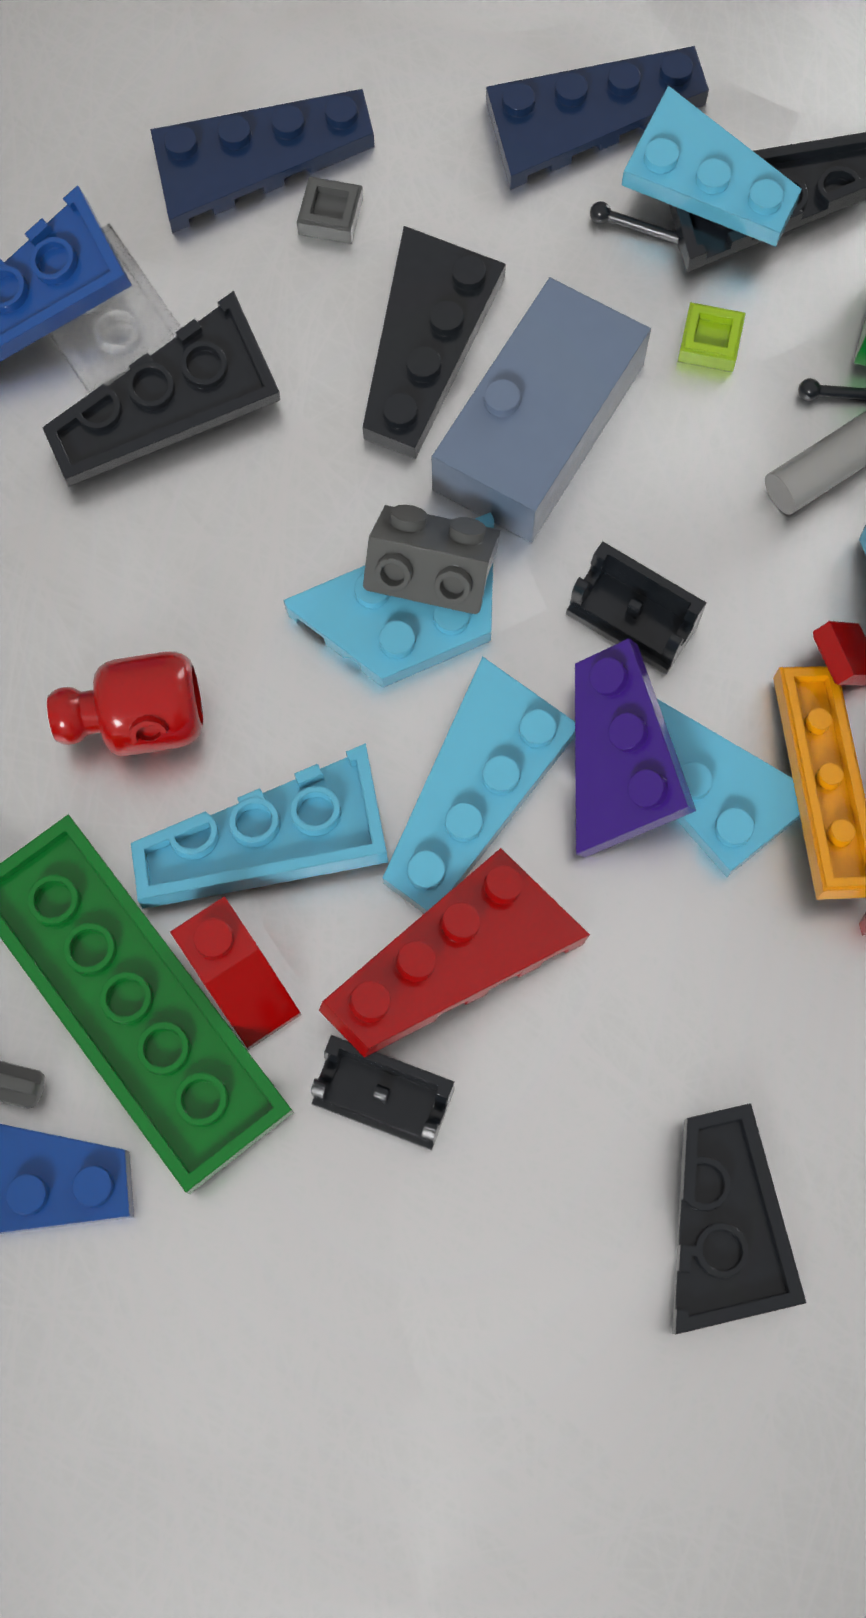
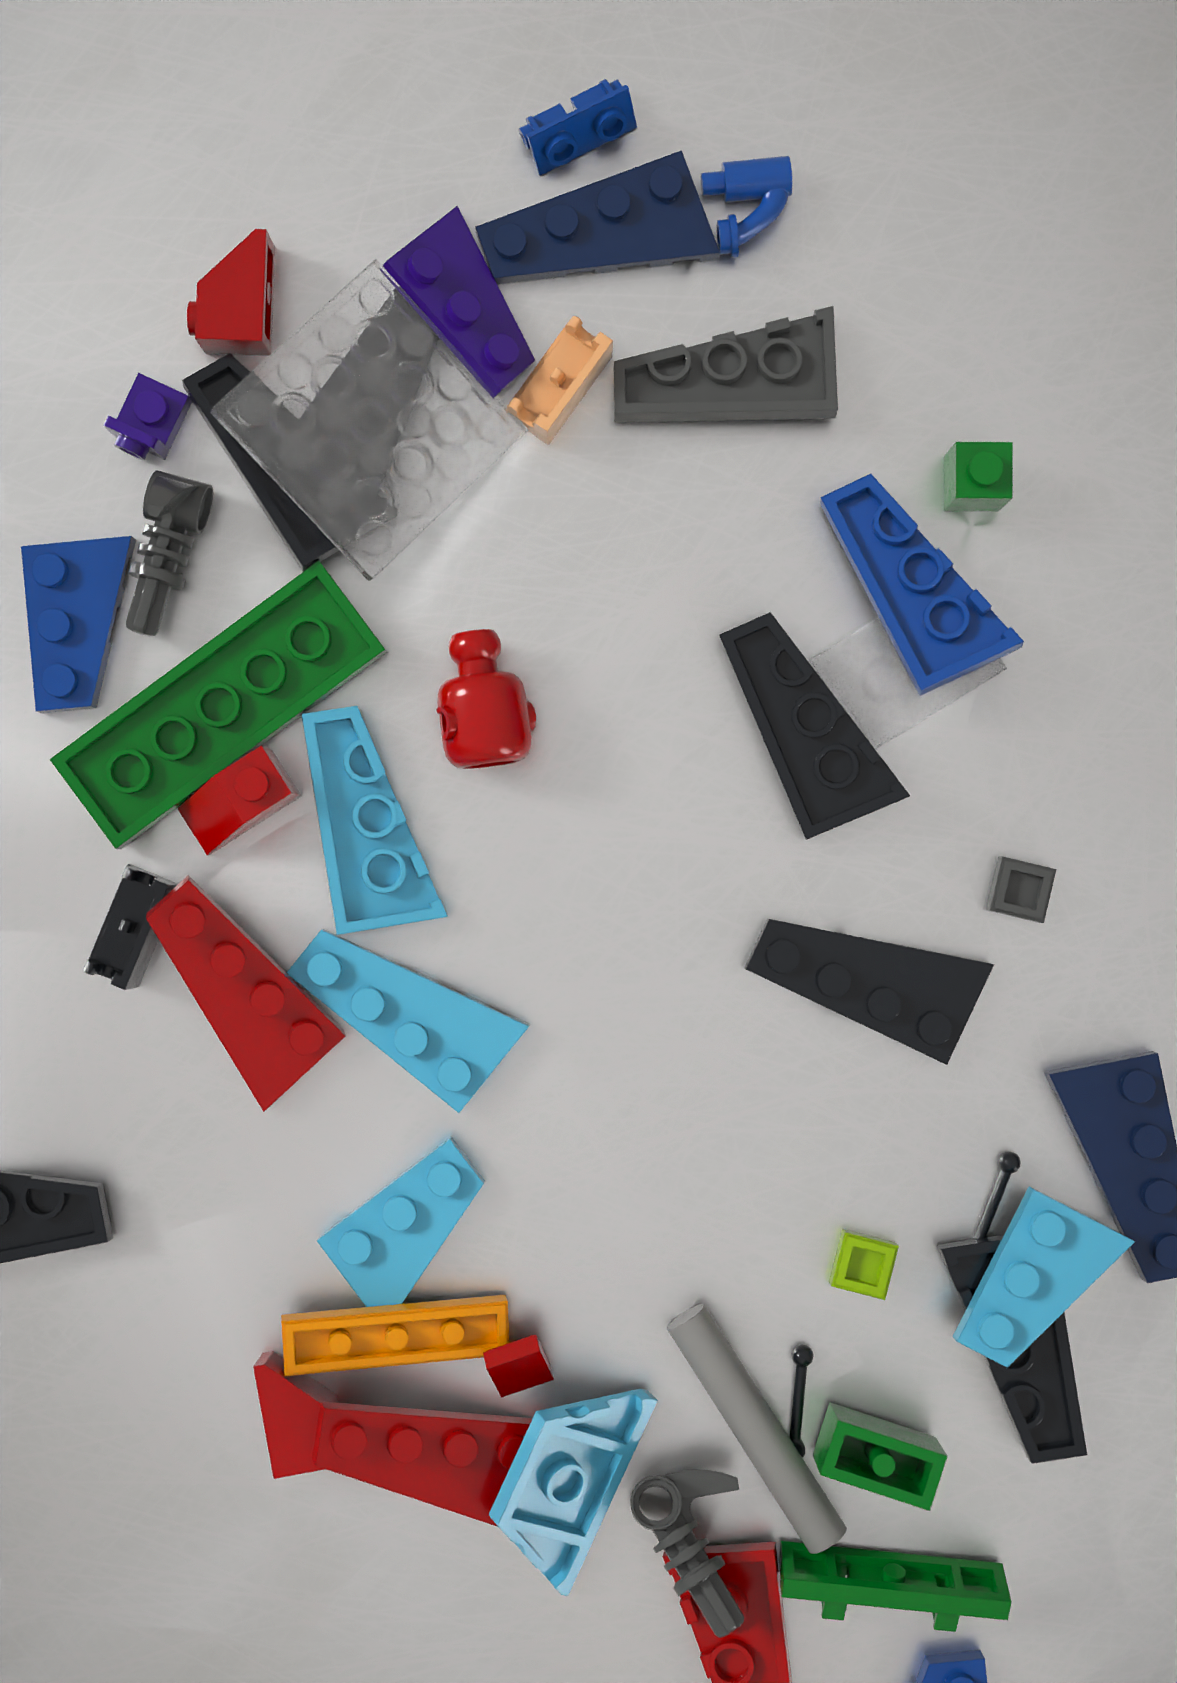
camera: 90 degrees right, 15 degrees up
dark blue wing [150,89,375,234] -> none
medium azure wing [283,512,494,688] -> none
dark grey bracket [363,505,501,614] -> none
sand blue brick [431,277,651,543] -> none
black hinge [566,541,707,675] -> none
dark purple wing [575,638,696,858] -> none

